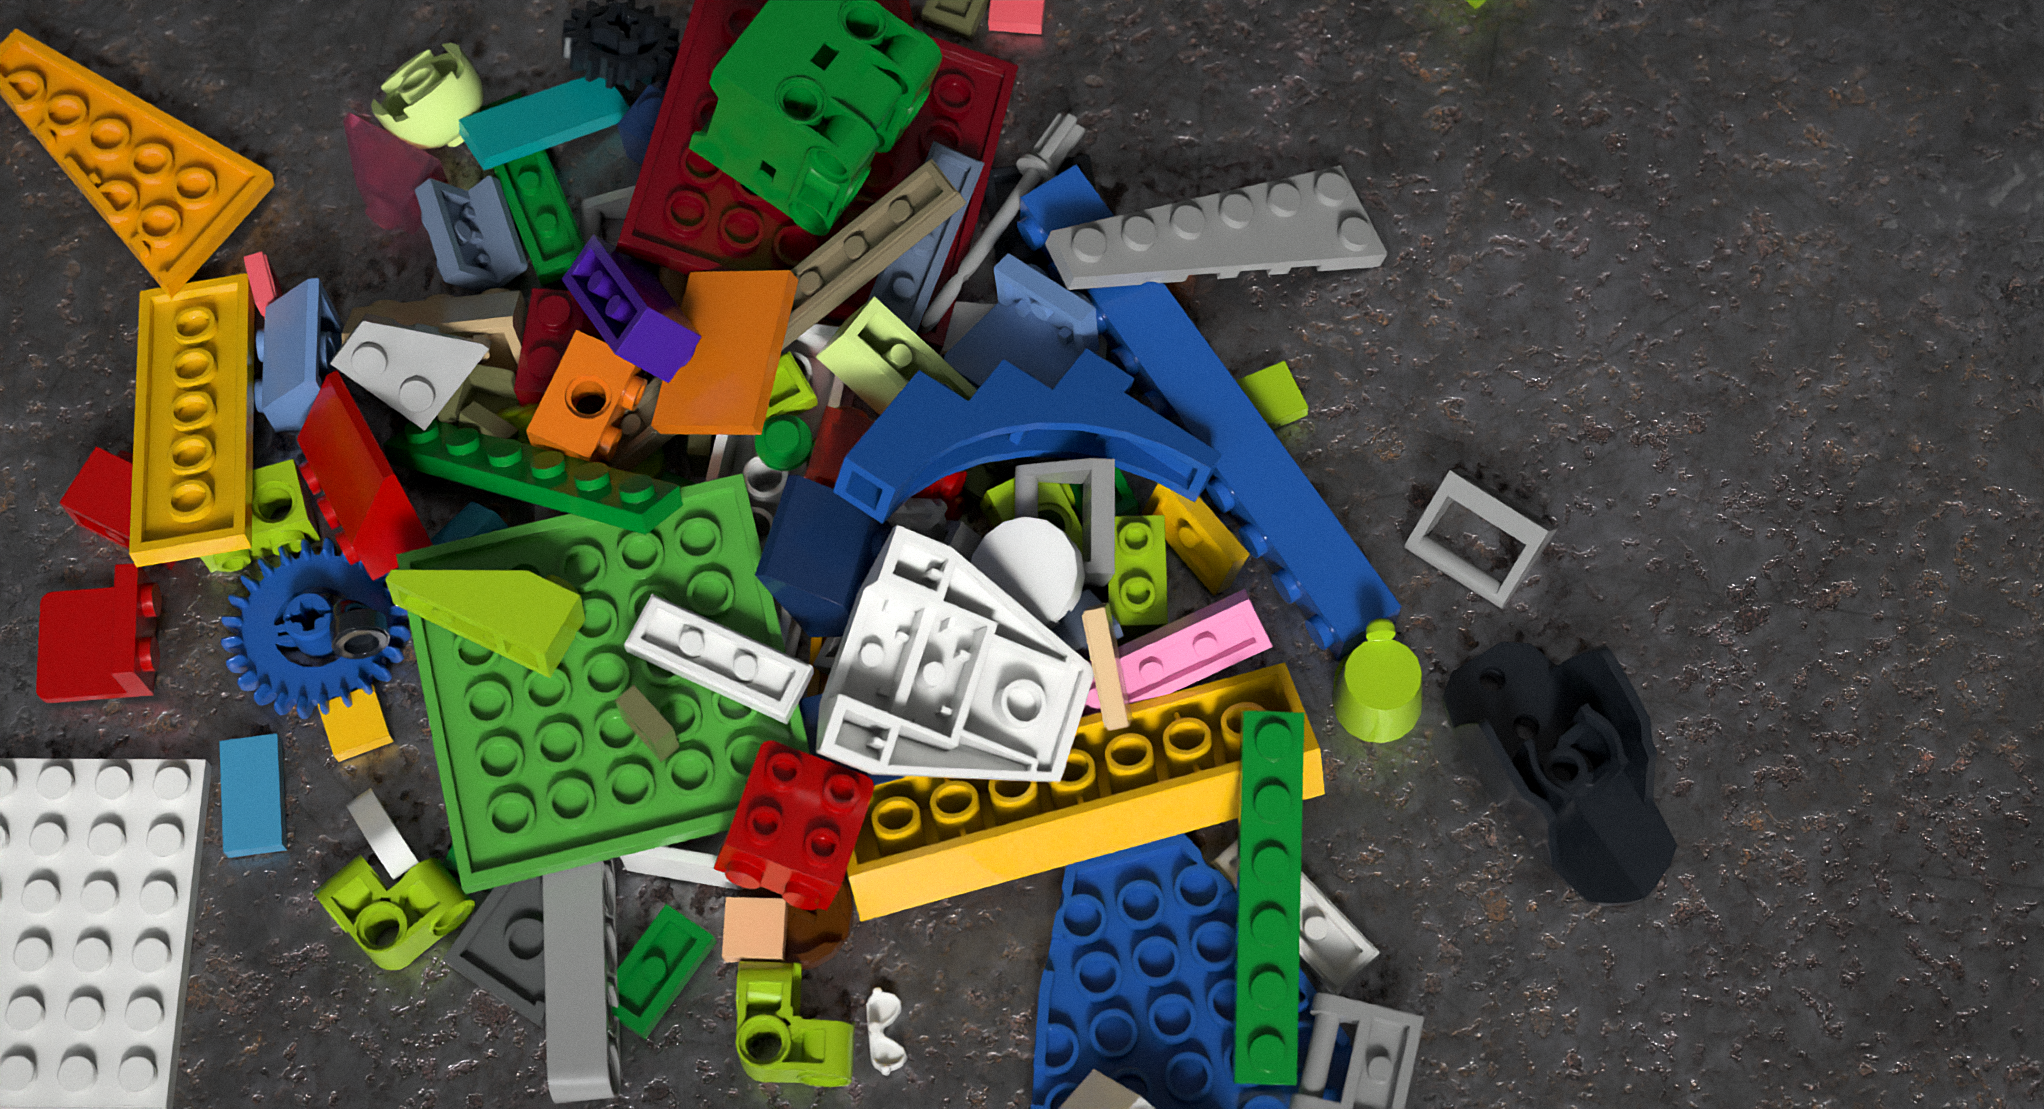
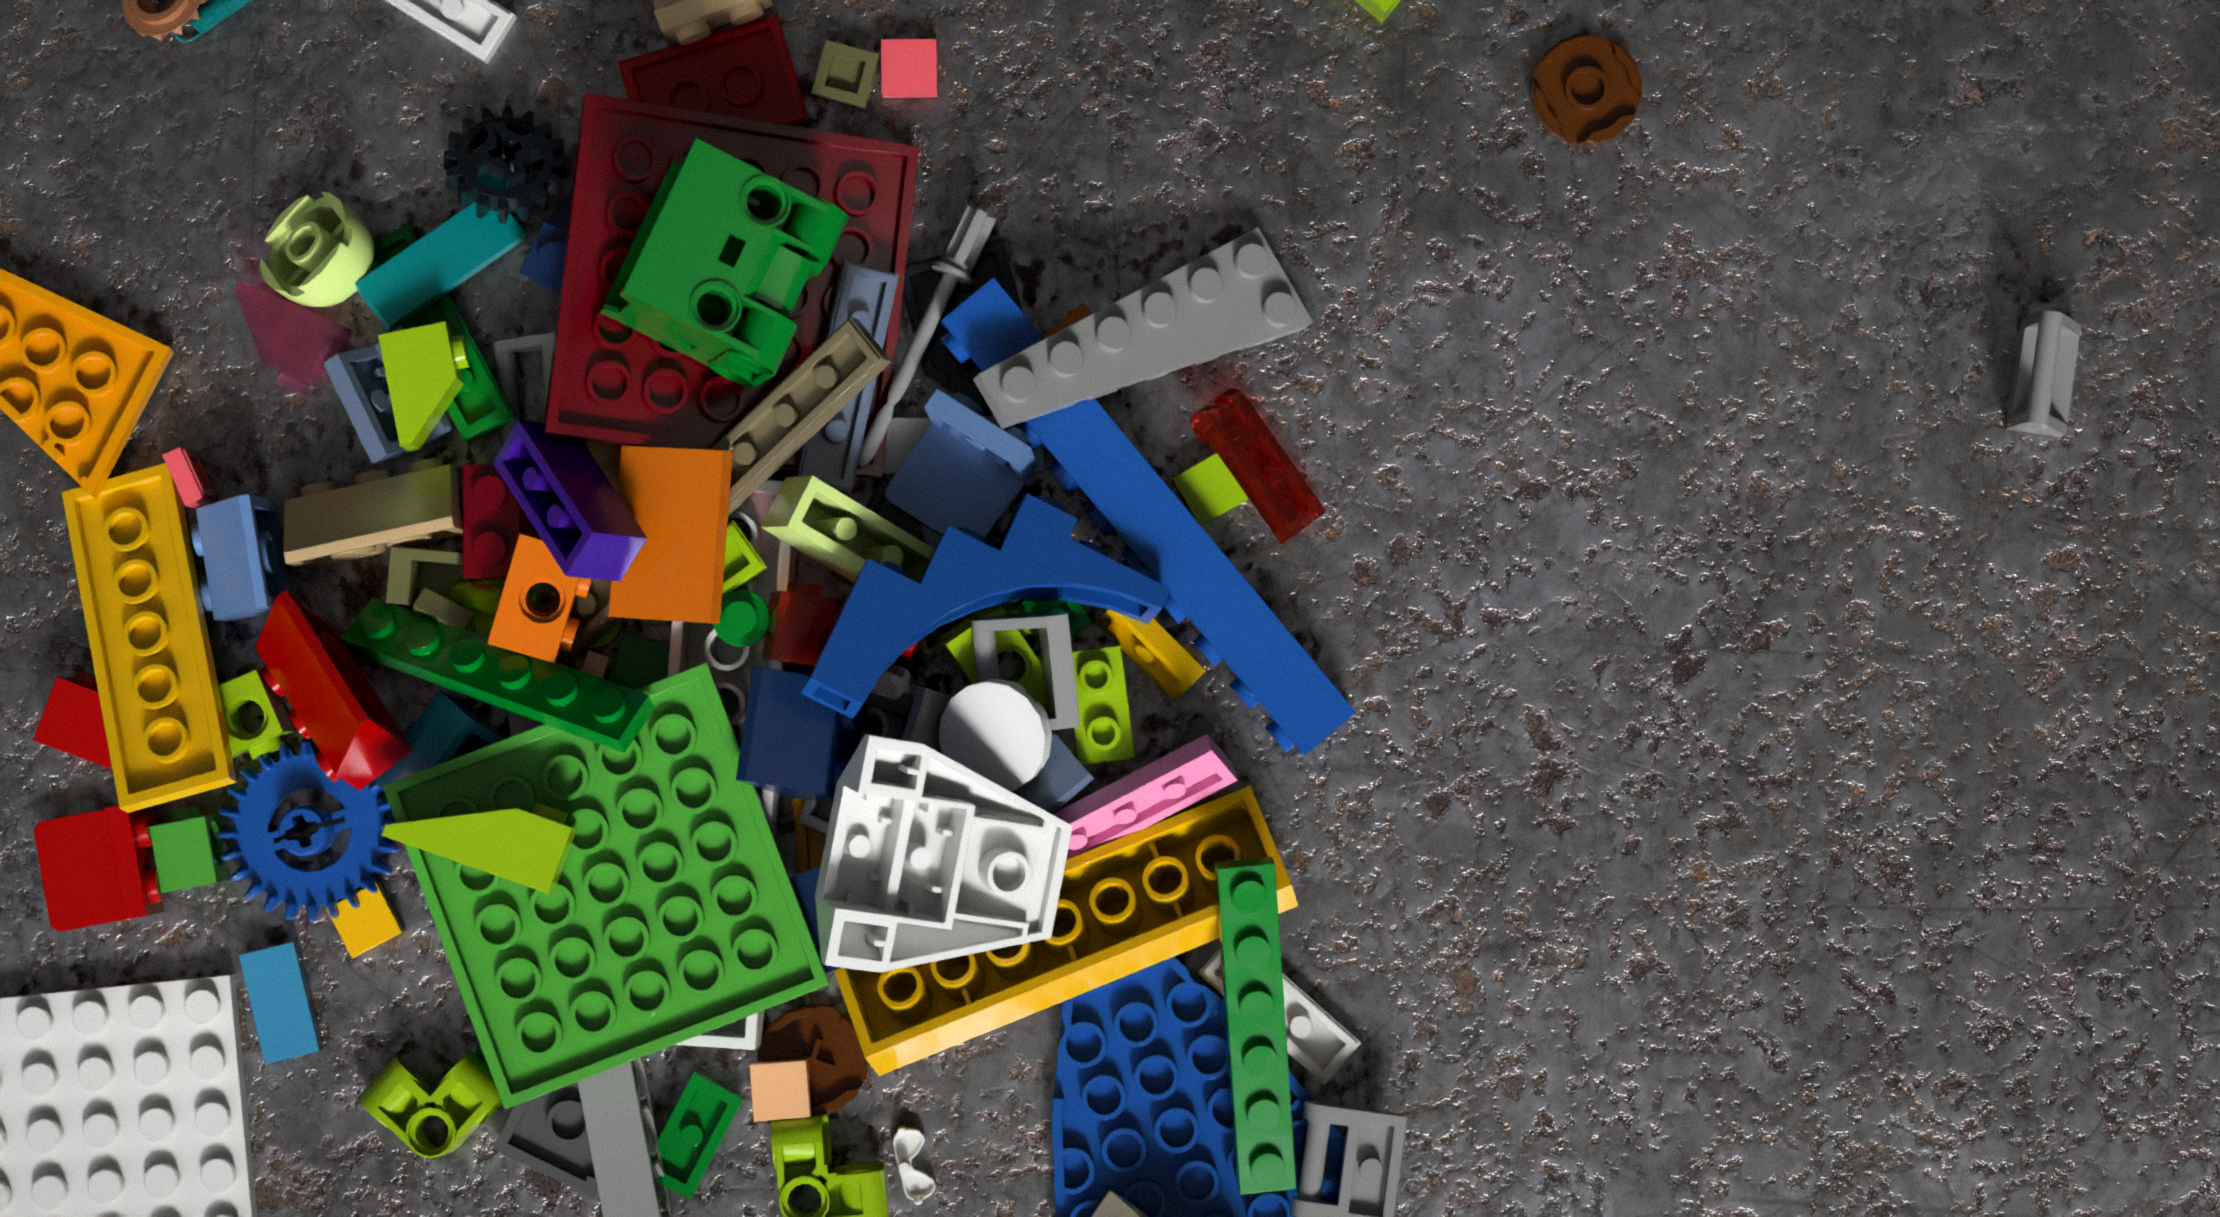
camera: 10 degrees left, 20 degrees up
black tile [329,599,390,659] -> none
light grey wing [330,313,492,430] -> none
white beam [345,788,419,879] -> none
olive tile [615,685,680,762] -> none
white tile [624,594,814,724] -> none
red bracket [713,740,874,911] -> none
tan tile [1082,603,1133,731] -> none
lime hat [1332,618,1423,743] -> none
light grey tile [1404,468,1558,609] -> none
black piece [1441,641,1677,906] -> none
none -> bright green brick [149,806,230,893]
none -> lime slope [378,321,470,452]
none -> clear red plate [1190,388,1326,544]
none -> reddish brown tile [1530,34,1643,147]

